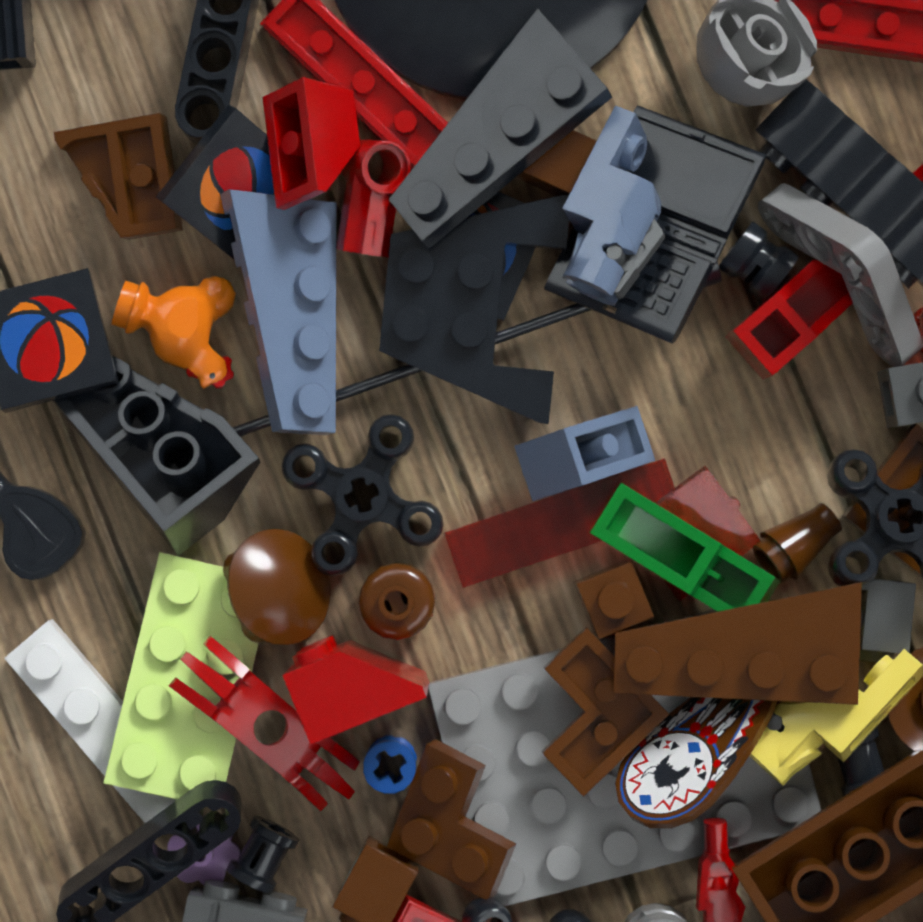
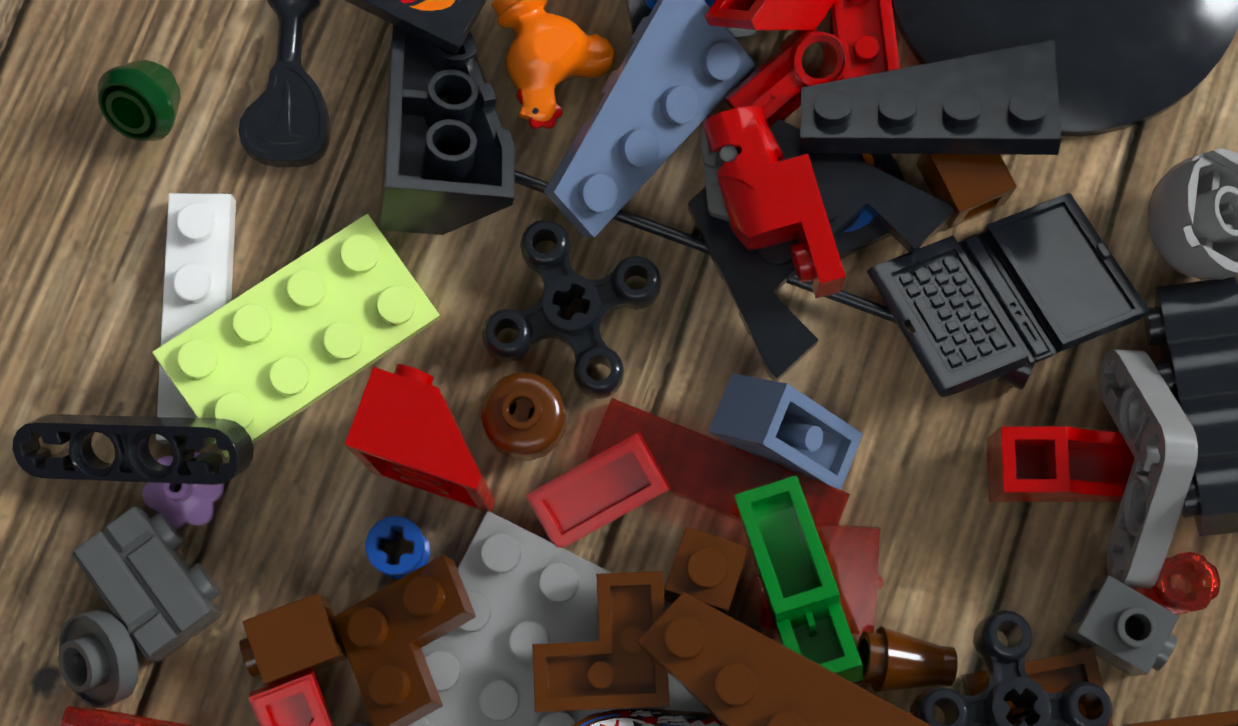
camera: 40 degrees right, 10 degrees down
red piece [168,636,360,812] -> none
reddish brown dish [223,529,331,645] -> none
black bush [226,816,300,893] -> none
sand blue plate [562,106,665,306] -> none
black wheel [719,221,799,302] -> none
none -> red tile [525,431,671,548]
none -> red plate [700,106,846,298]

